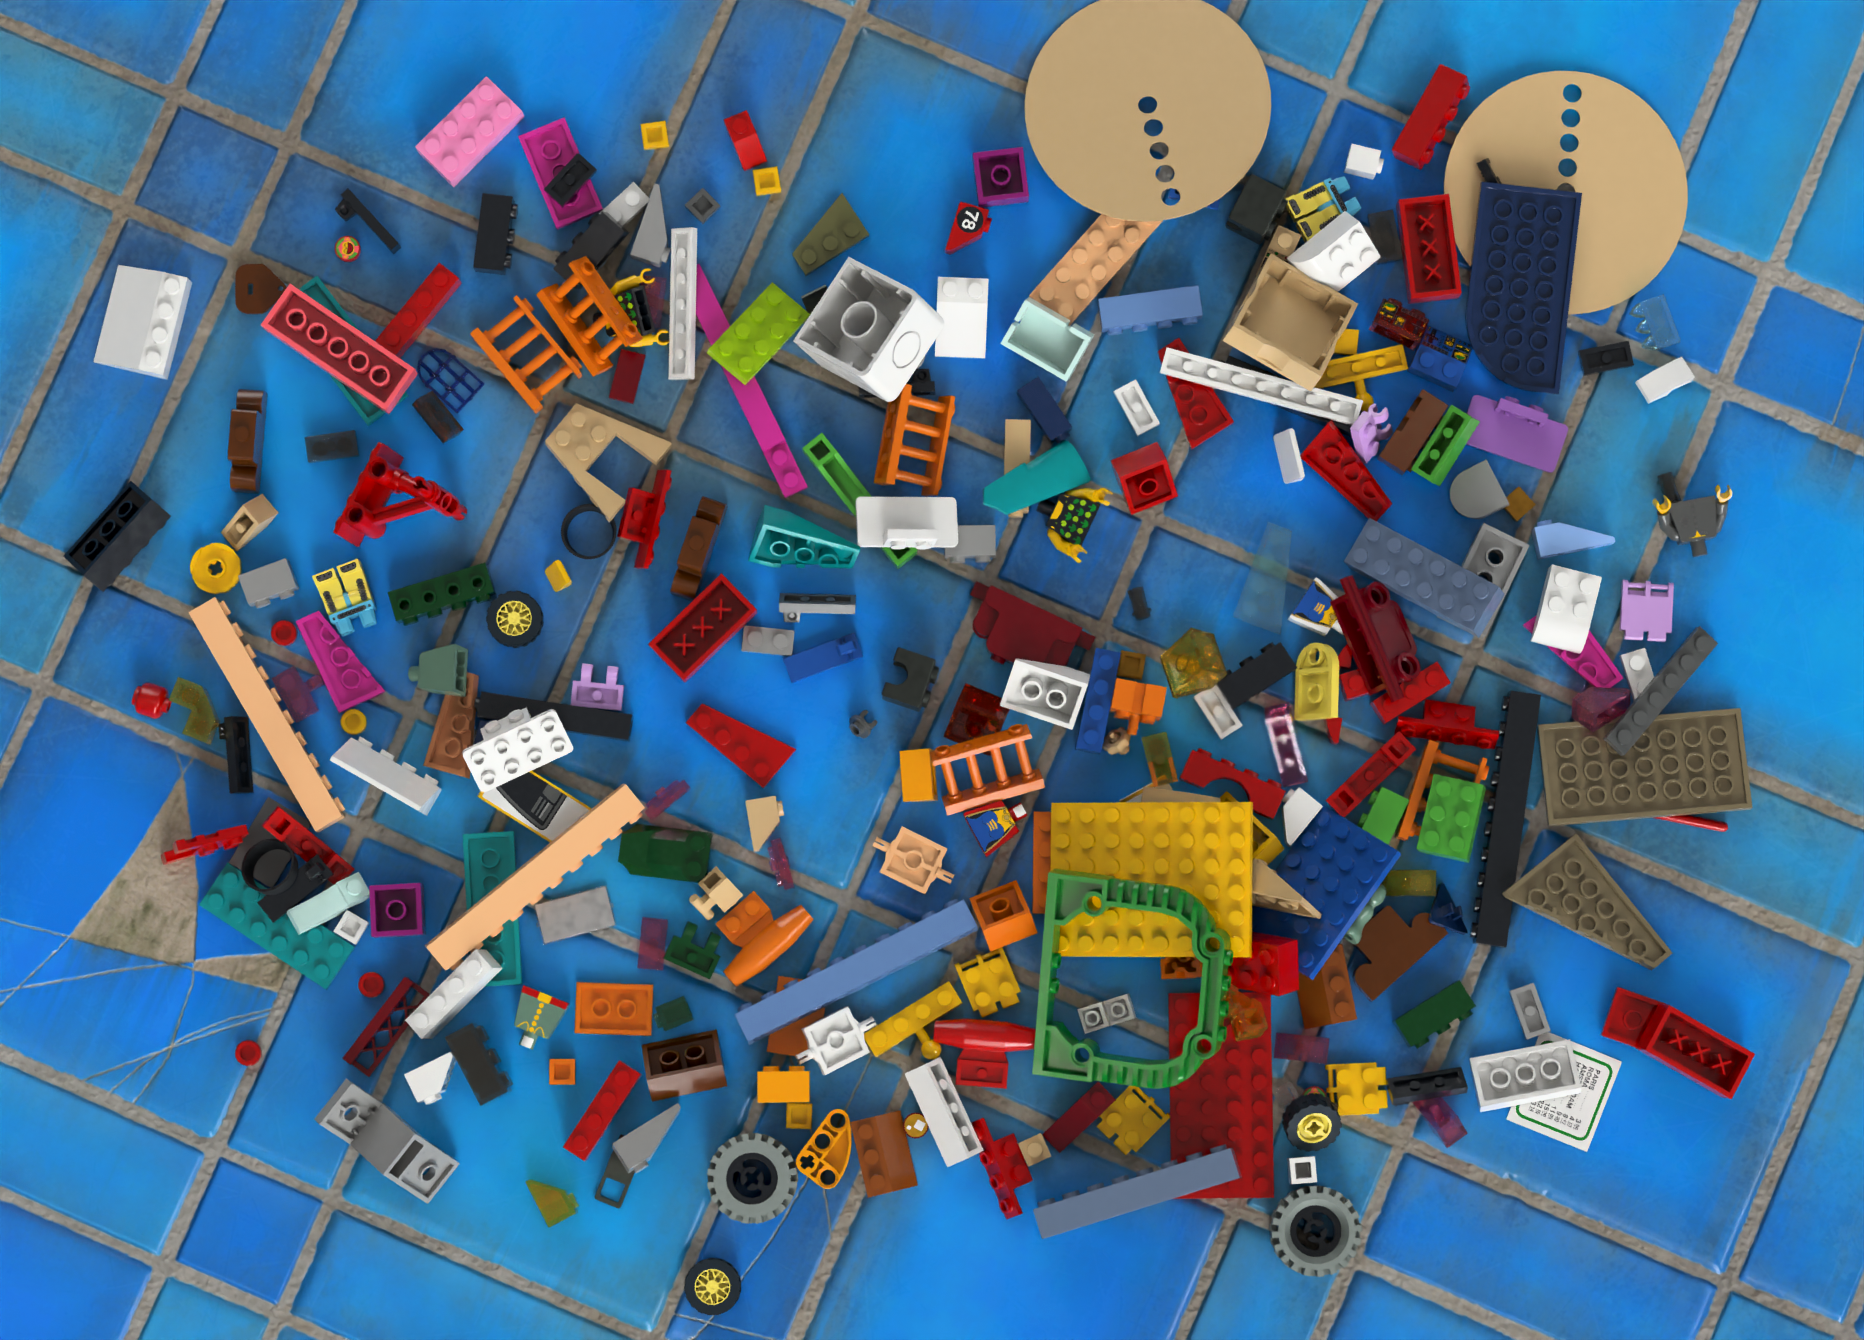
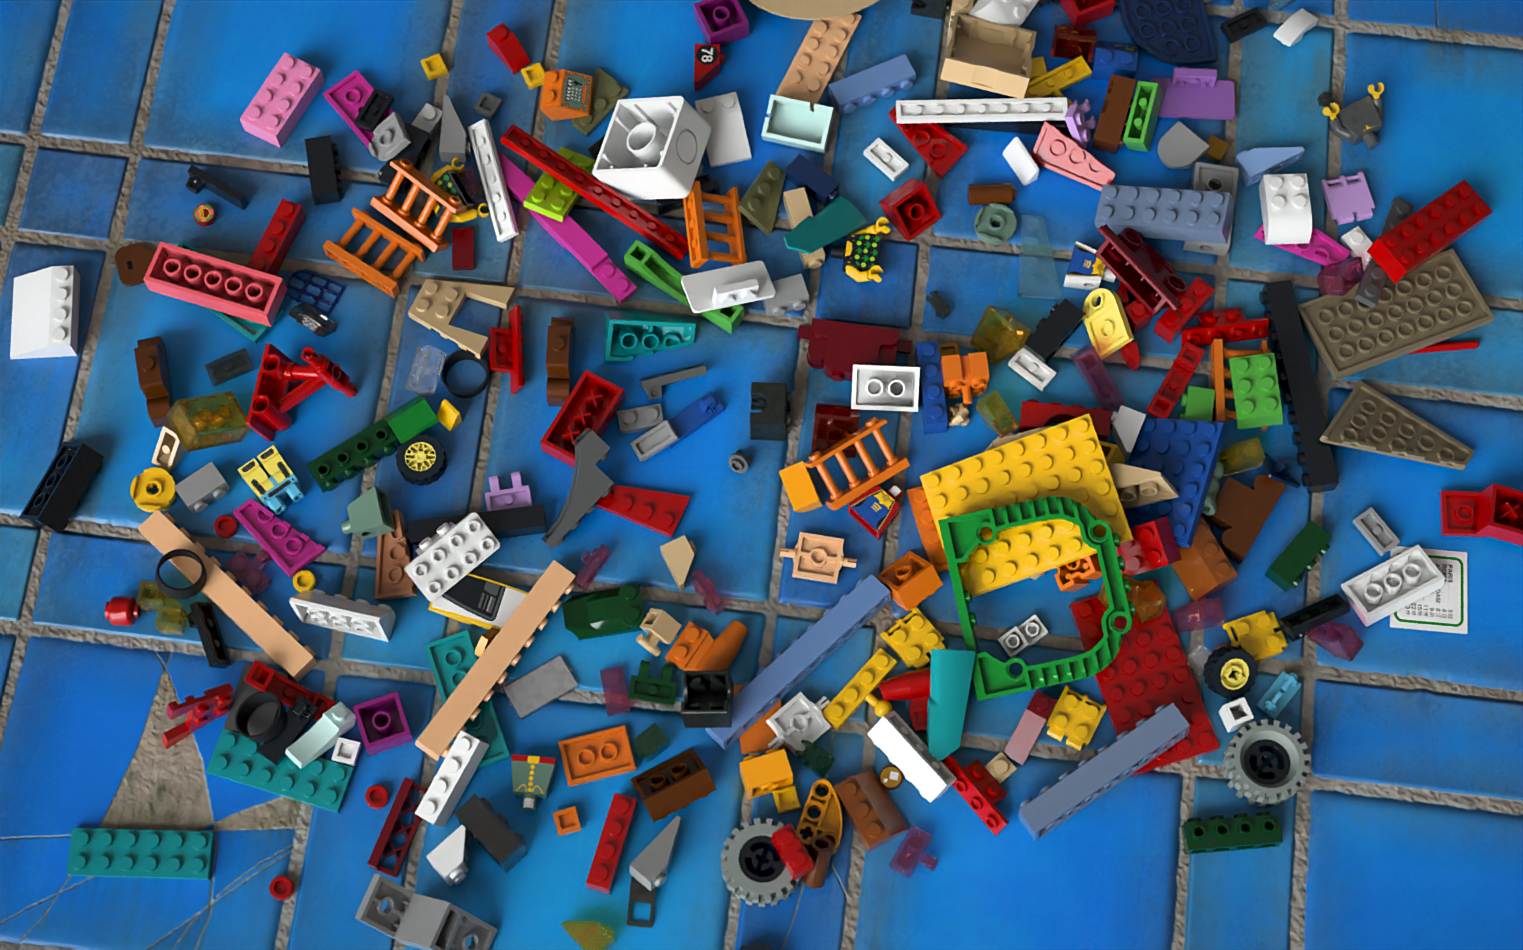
camera: 15 degrees left, 15 degrees down
none -> teal plate [67,828,215,880]
none -> black tyre [155,549,207,599]
none -> clear yellow brick [166,391,251,452]
none -> light grey tile [369,111,411,161]
none -> green slope [382,395,439,444]
none -> clear brick [404,345,447,396]
none -> pearl gold tile [474,627,499,657]
none -> red plate [500,124,689,261]
none -> orange slope [540,69,594,121]
none -> dark grey arch [542,427,614,549]
none -> light grey tile [630,420,679,463]
none -> pearl dark grey piece [681,670,734,728]
none -> olive wing [736,160,786,236]
none -> red brick [771,823,815,880]
none -> clear green plate [795,740,835,778]
none -> reddish brown brick [802,836,834,888]
none -> plate [889,825,938,878]
none -> teal panel [926,649,976,762]
none -> reddish brown brick [967,182,1016,206]
none -> sand green plate [974,203,1017,245]
none -> dark green brick [1181,811,1283,855]
none -> medium azure hinge [1256,671,1302,720]
none -> red brick [1367,179,1493,284]

